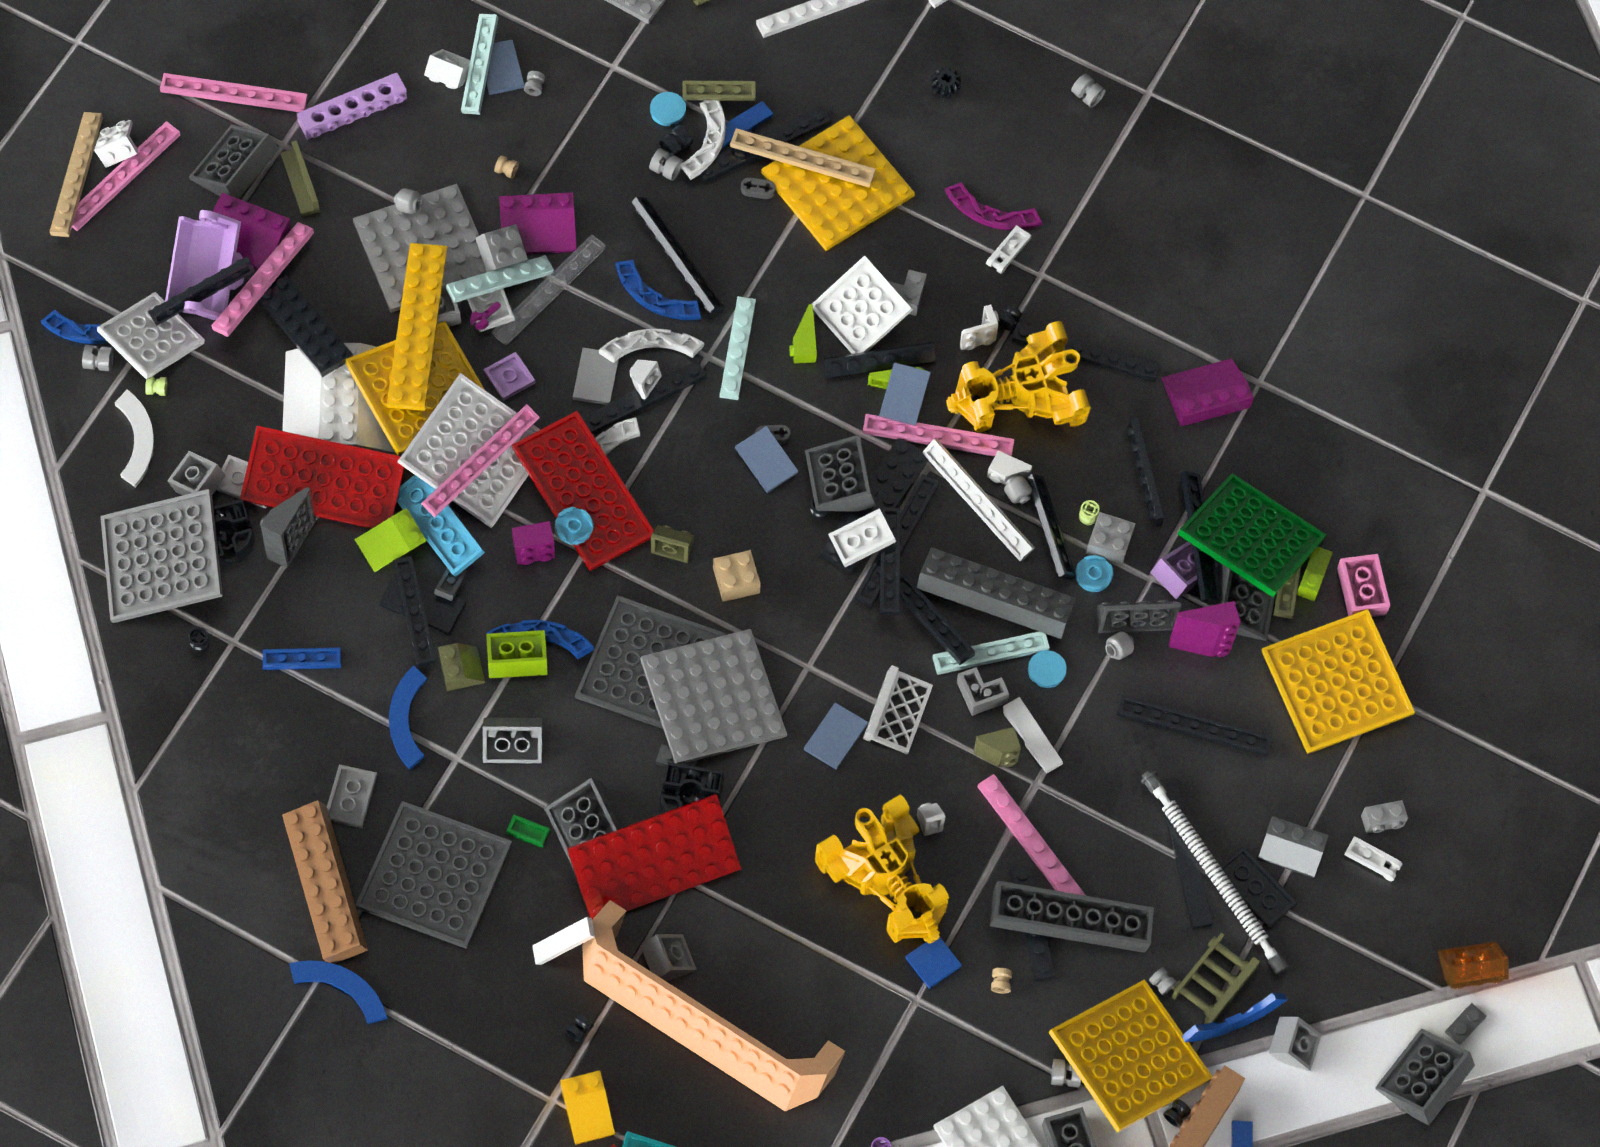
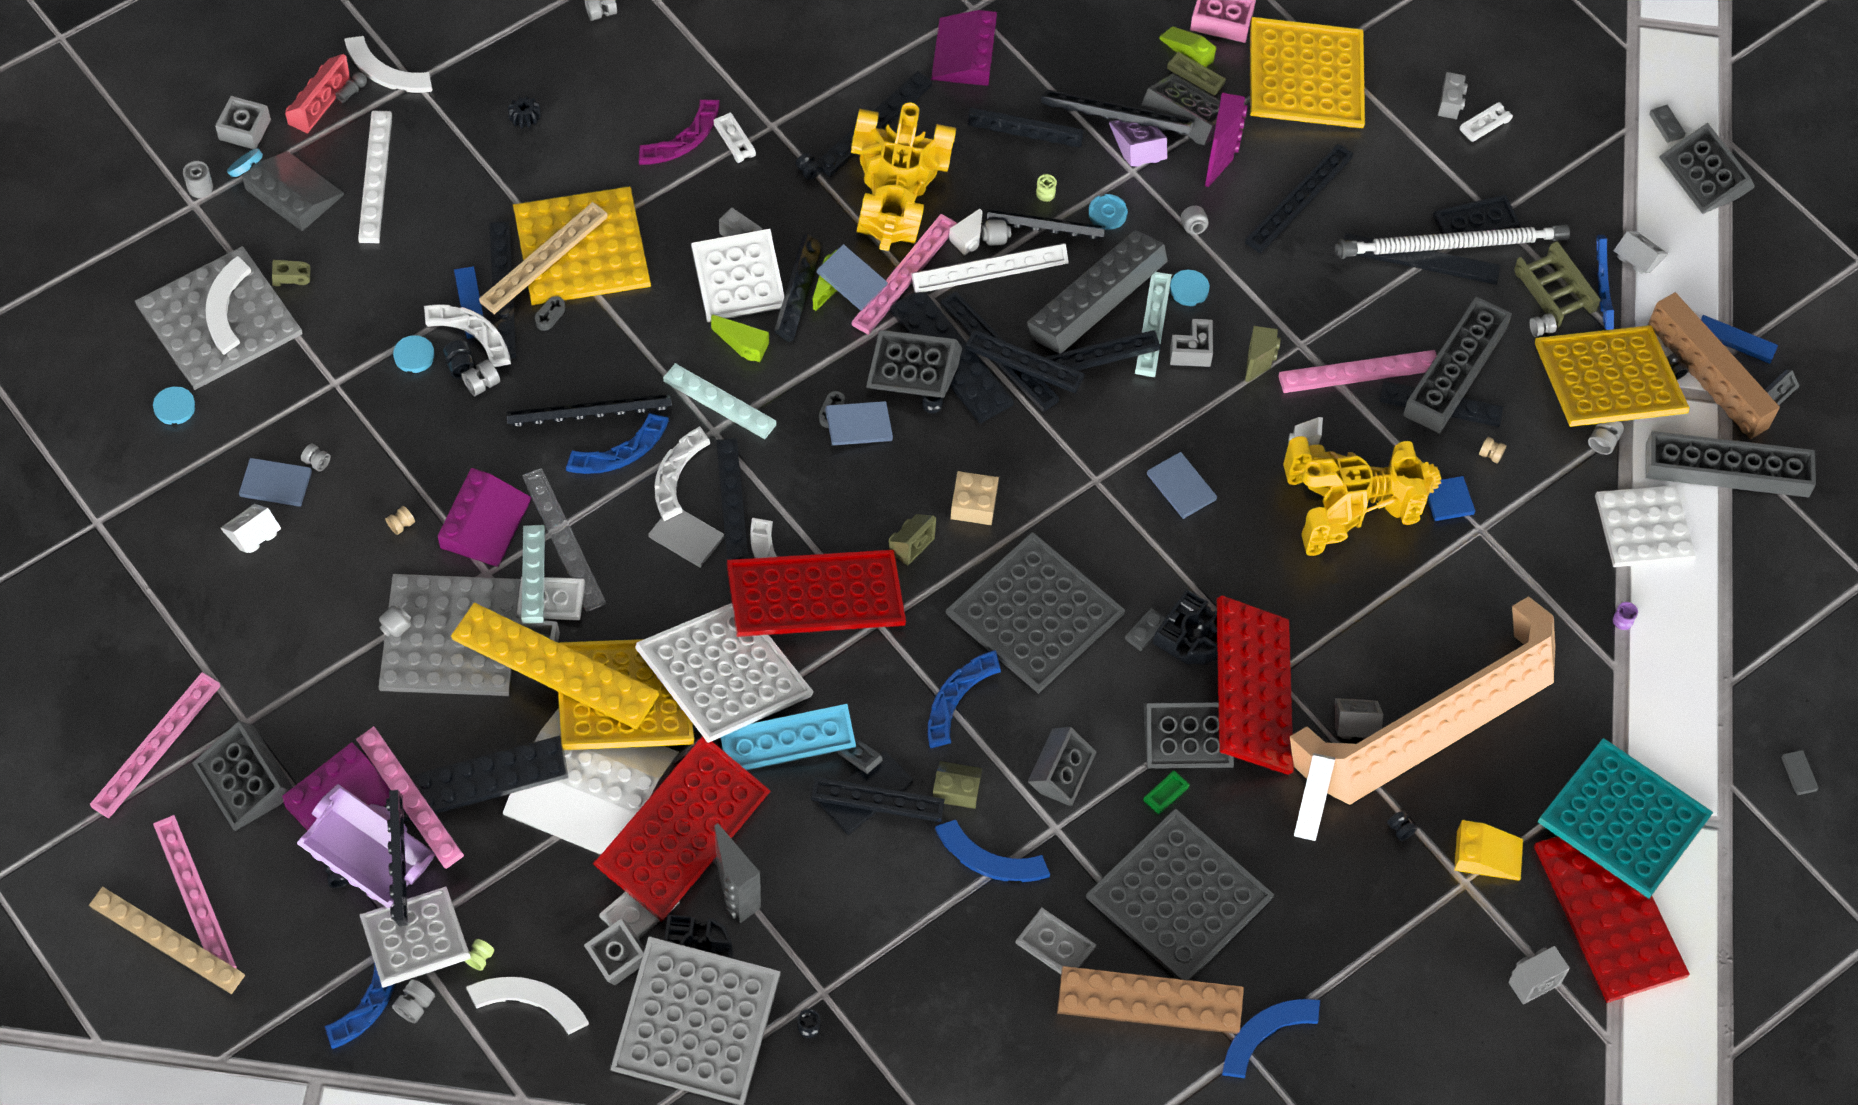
camera: 65 degrees left, 5 degrees down
white bracket [94,120,138,168] -> none
blue tile [263,647,341,670] -> none
olive fence [280,140,320,217] -> none
lavender brick [297,72,407,140] -> none
lime slope [354,508,427,572] -> none
bright pink plate [421,404,540,517] -> none
light aqua plate [461,14,498,114] -> none
magenta bar [470,302,501,330] -> none
light grey brick [475,224,528,272] -> none
lavender tile [483,352,535,401] -> none
lime slope [487,630,548,678] -> none
magenta brick [512,521,555,565] -> none
medium azure tile [555,507,593,545] -> none
white slope [630,360,662,399] -> none
light grey plate [640,629,787,764] -> none
olive fence [682,81,756,101] -> none
white plate [828,508,896,567] -> none
white fence [863,665,933,754] -> none
white bracket [960,305,999,350] -> none
white slope [1003,697,1063,774] -> none
light grey brick [1086,512,1136,565] -> none
dark grey slope [1096,600,1181,633] -> none
green plate [1178,473,1326,597] -> none
slope [1258,816,1329,878] -> none
clear orange slope [1438,941,1509,989] -> none

